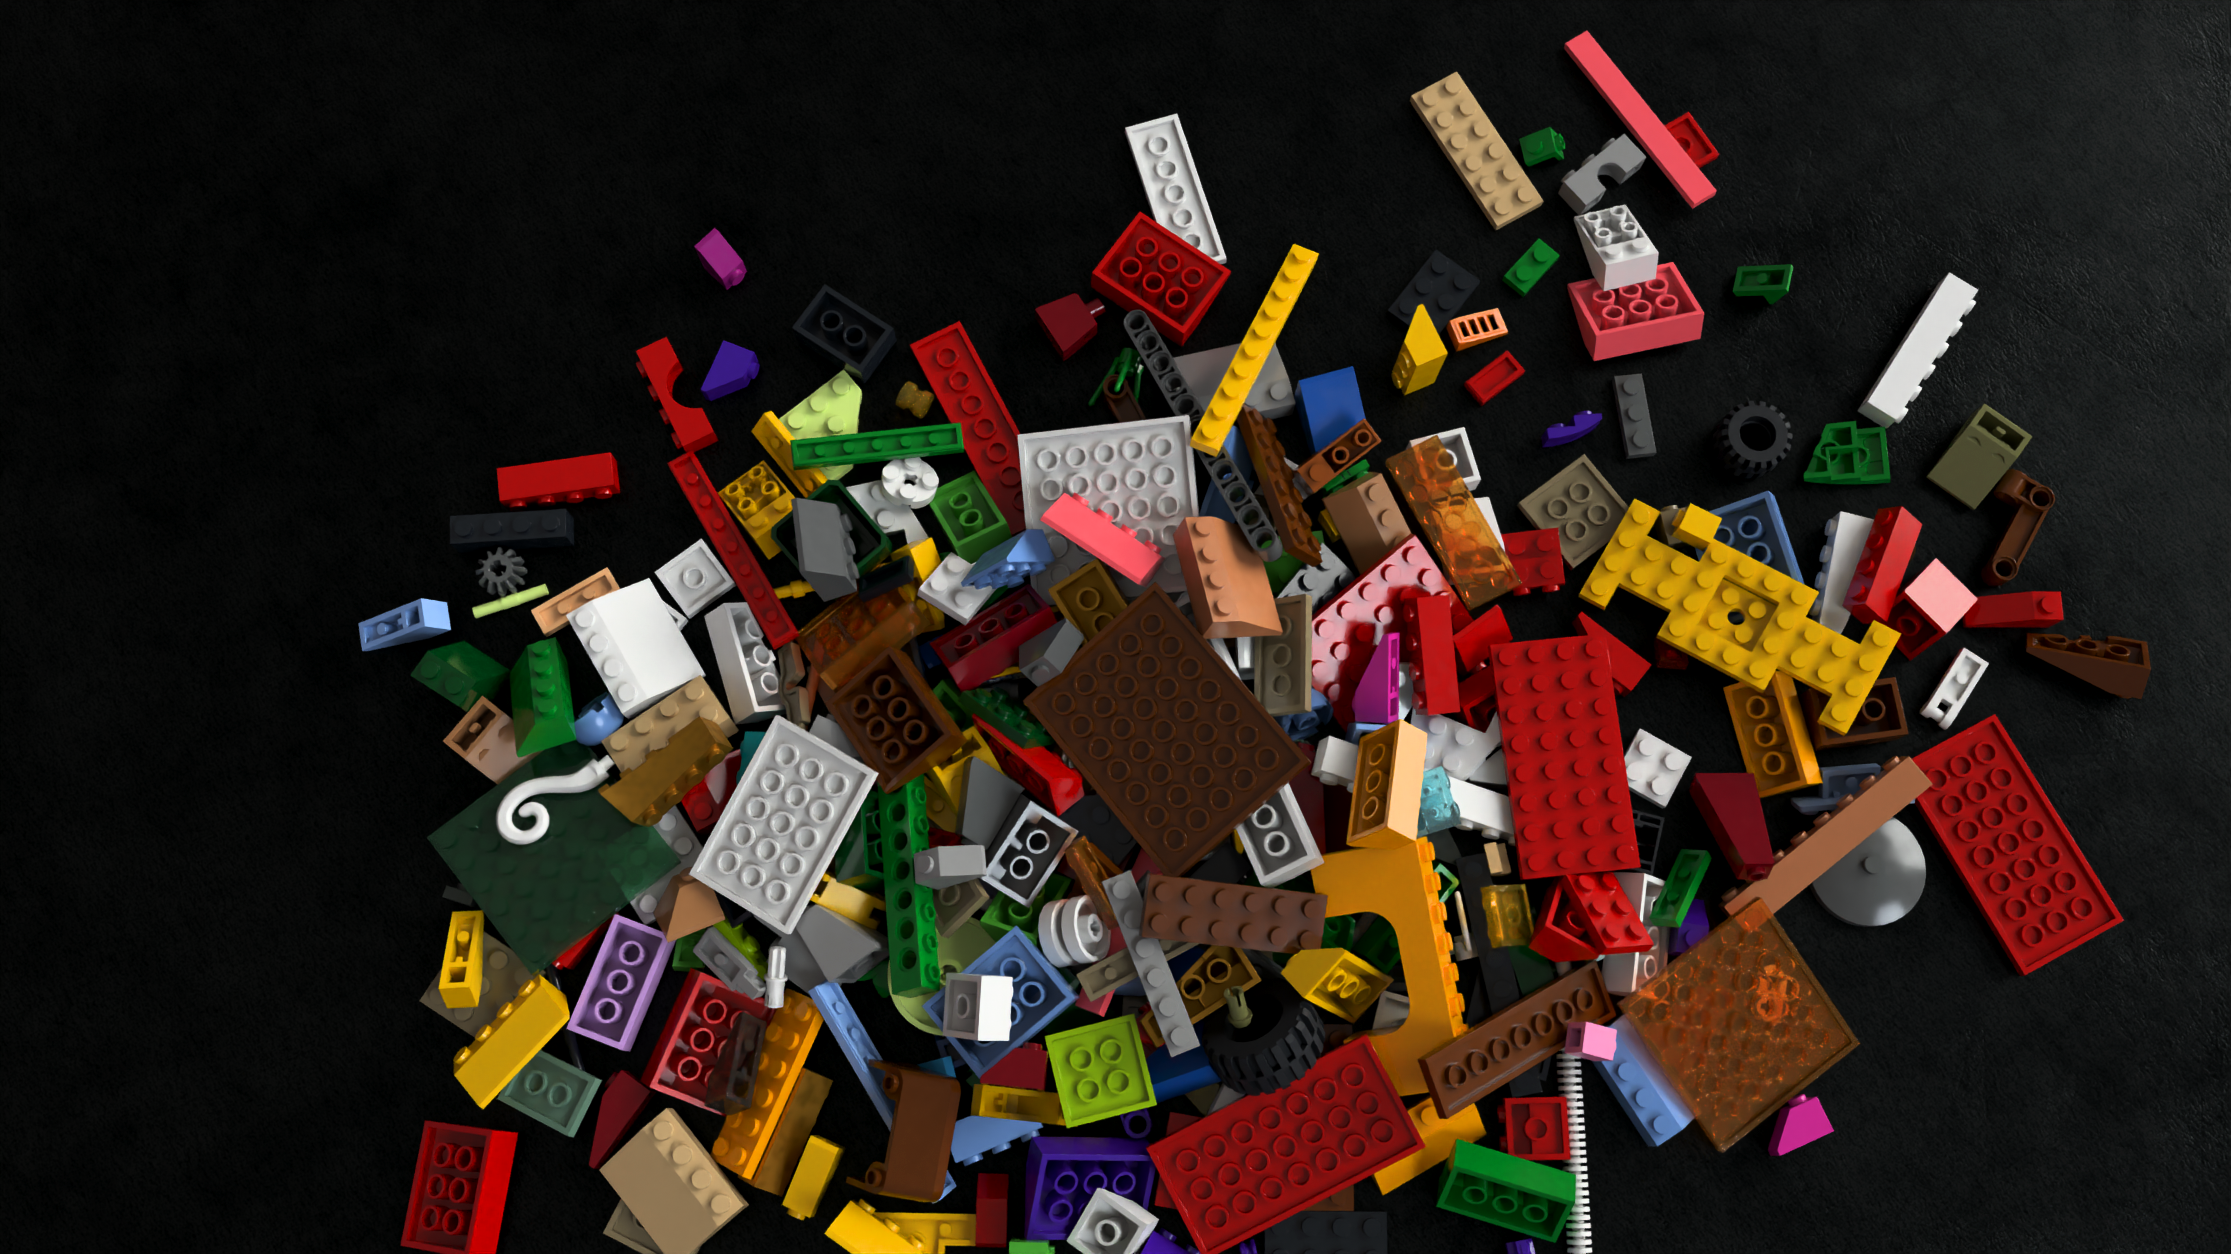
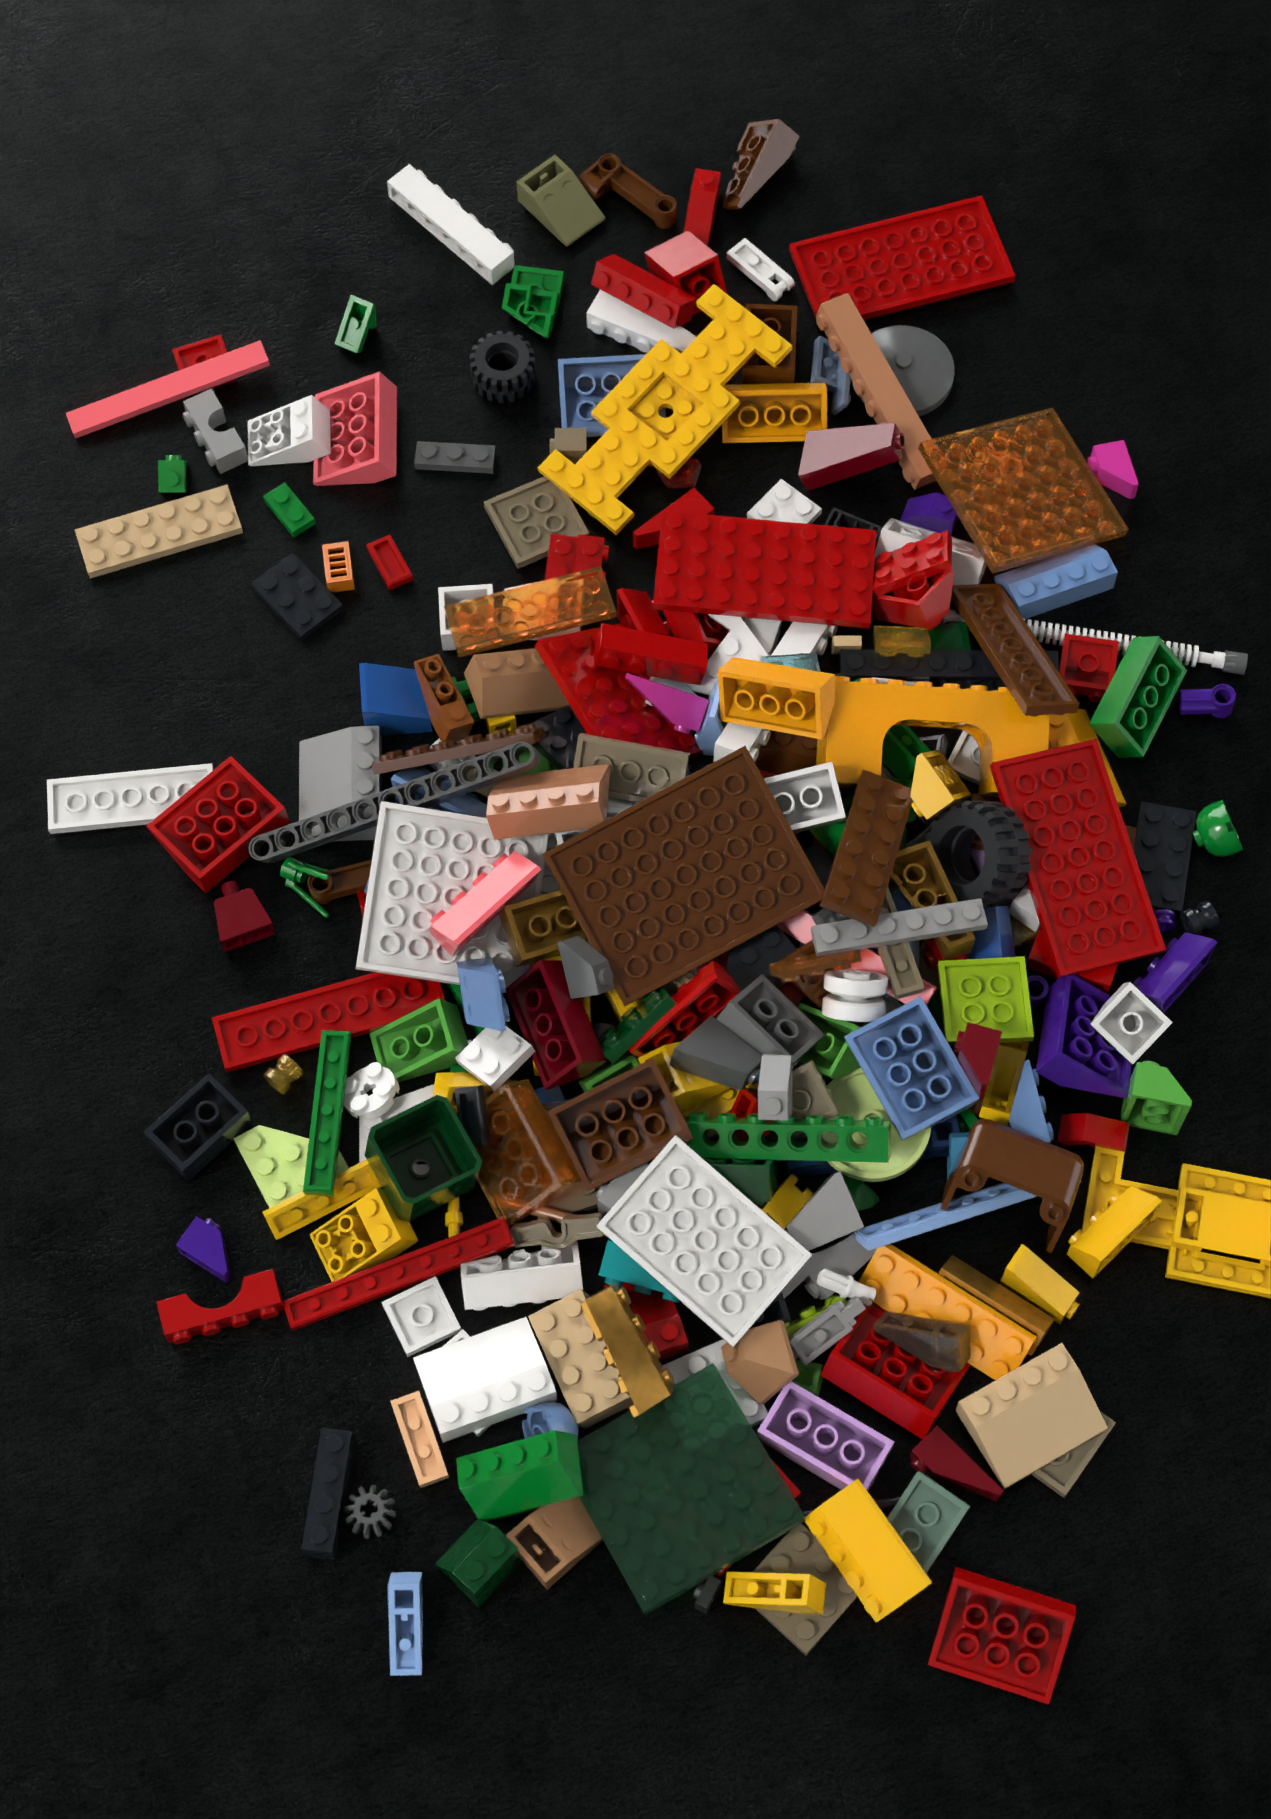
camera: 75 degrees left, 10 degrees down
yellowish green piece [472,584,549,618] -> none
white plant [496,755,615,845] -> none
red brick [497,452,620,511] -> none
magenta slope [694,228,747,290] -> none
dark grey slope [791,498,859,602] -> none
white slope [943,973,1013,1041] -> none
yellow plate [1190,244,1319,457] -> none
olive pin [1224,986,1253,1028] -> none
yellow slope [1391,304,1448,395] -> none
dark purple slope [1541,411,1602,448] -> none
bright pink brick [1564,1022,1617,1061] -> none
green plate [1649,849,1712,928] -> none
yellow brick [1671,503,1722,551] -> none

